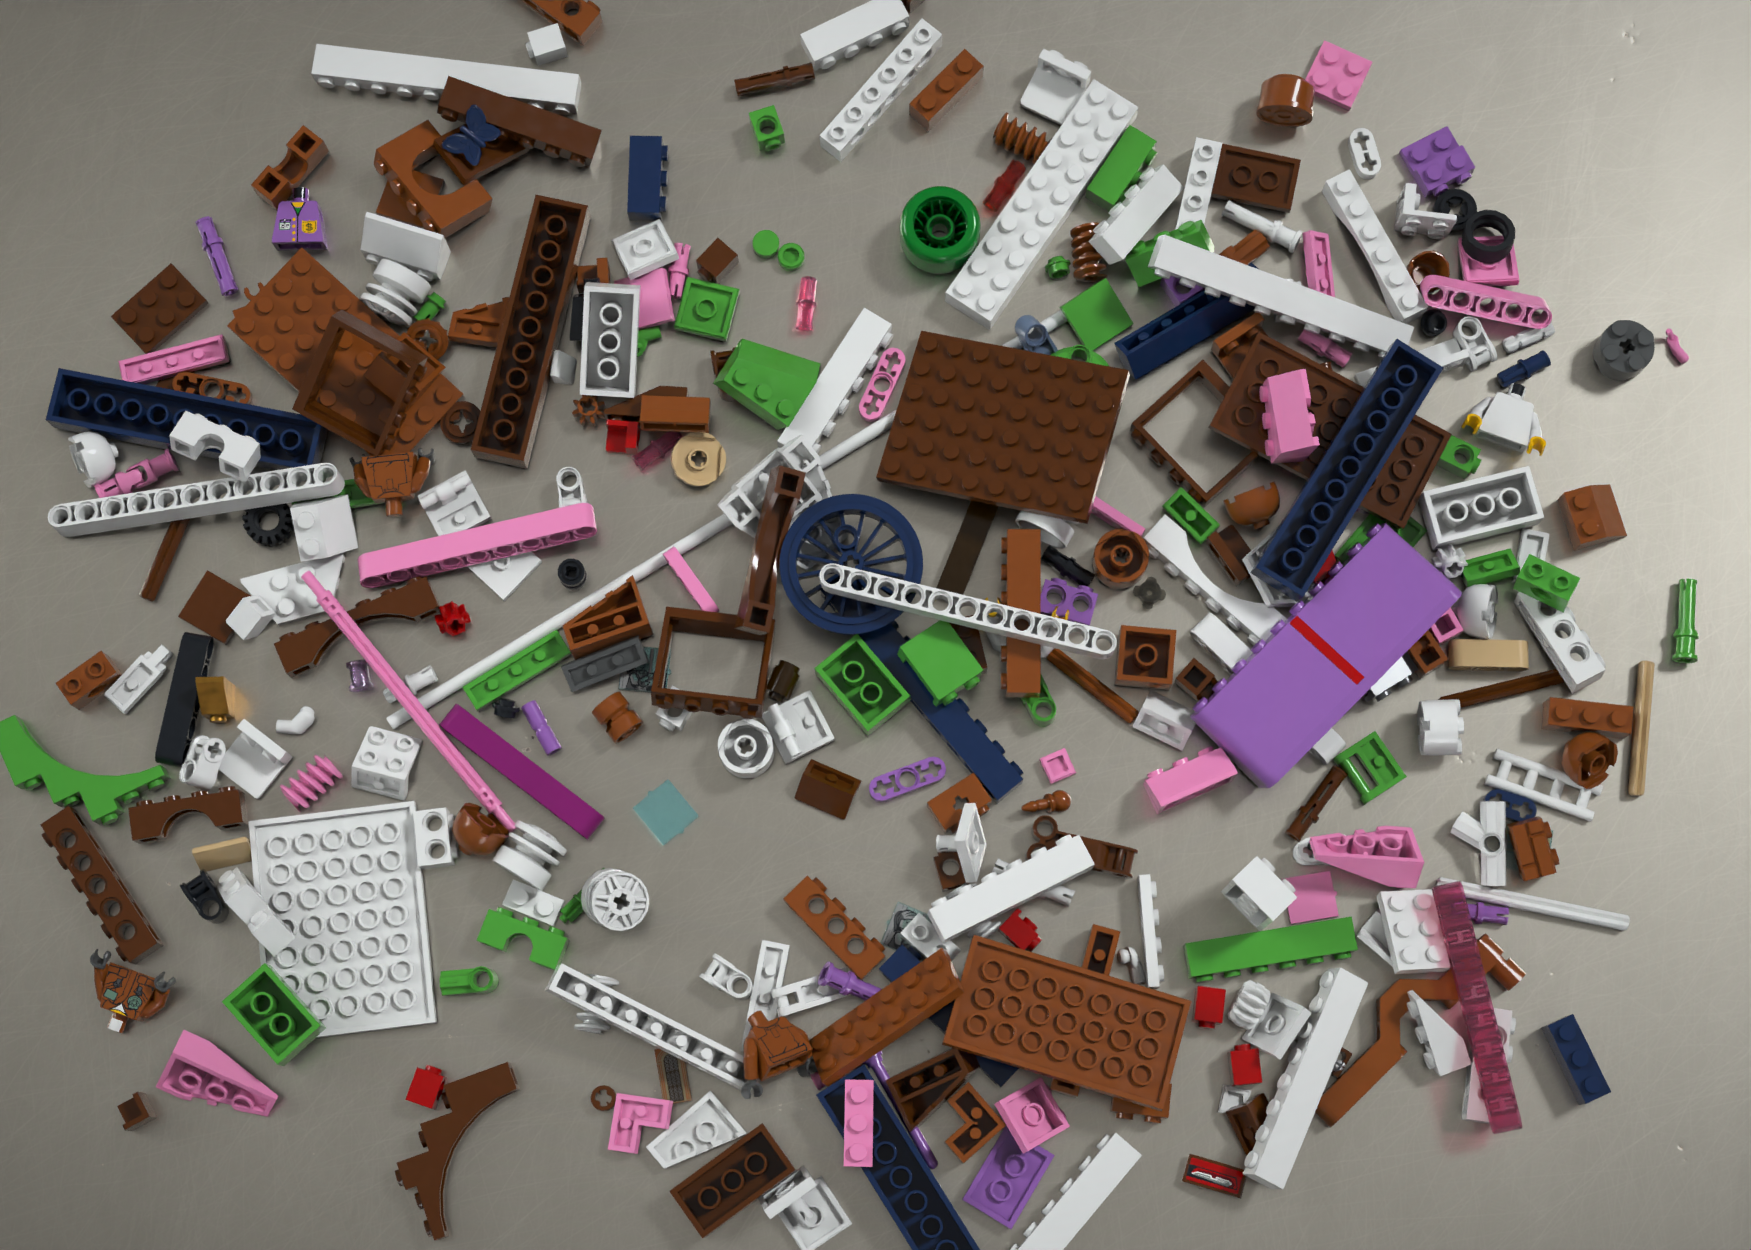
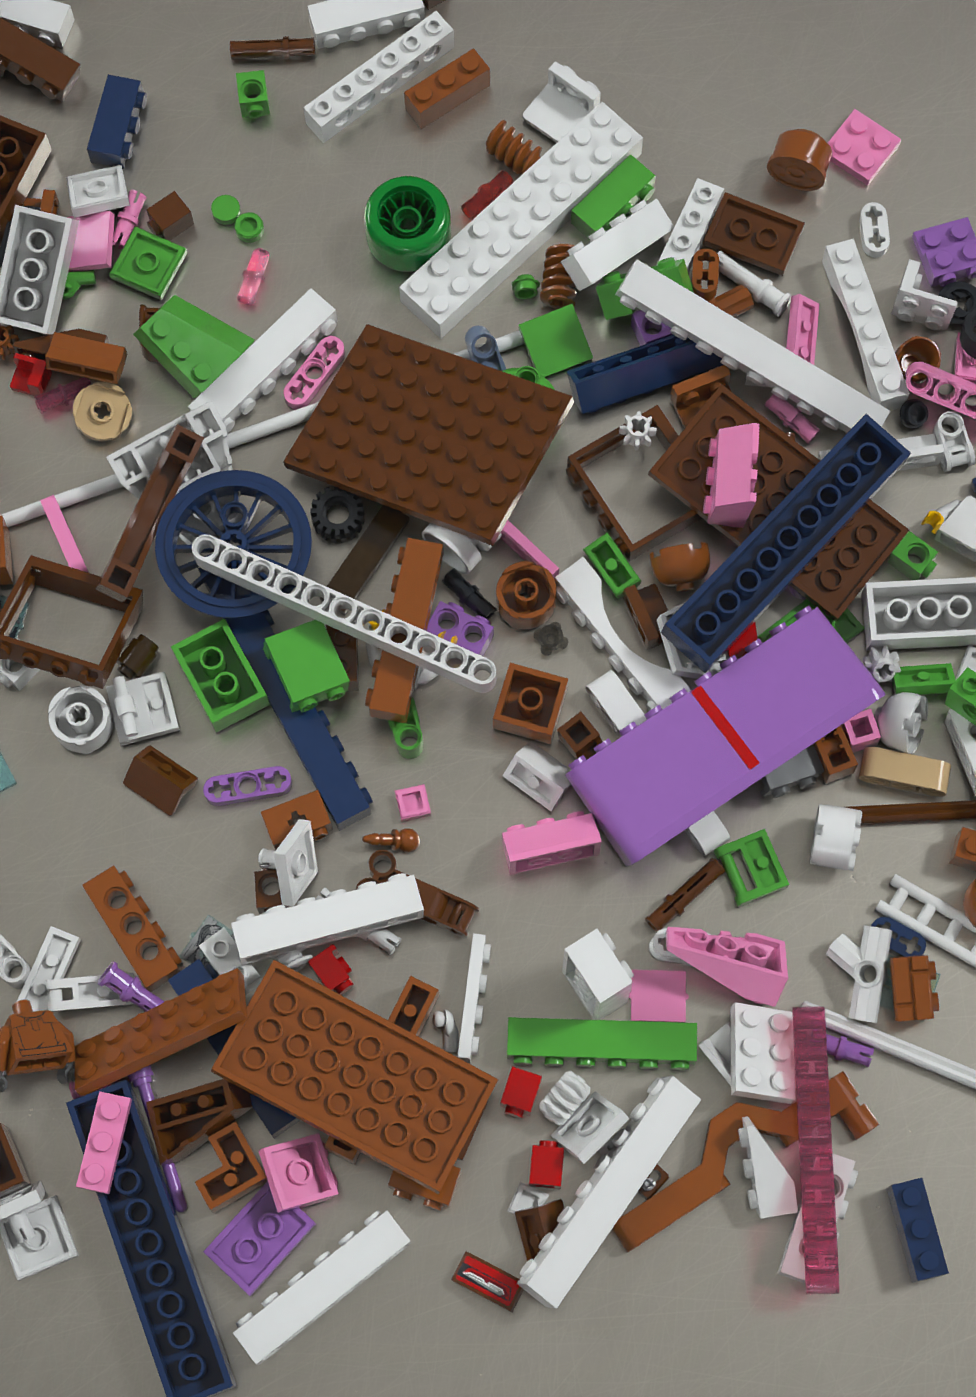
camera: 10 degrees right, 5 degrees down
dark orange axle [1046,648,1139,723] -> none
none -> black tyre [310,486,365,543]
none -> white gear [619,411,657,451]
none -> dark orange beam [691,248,719,301]

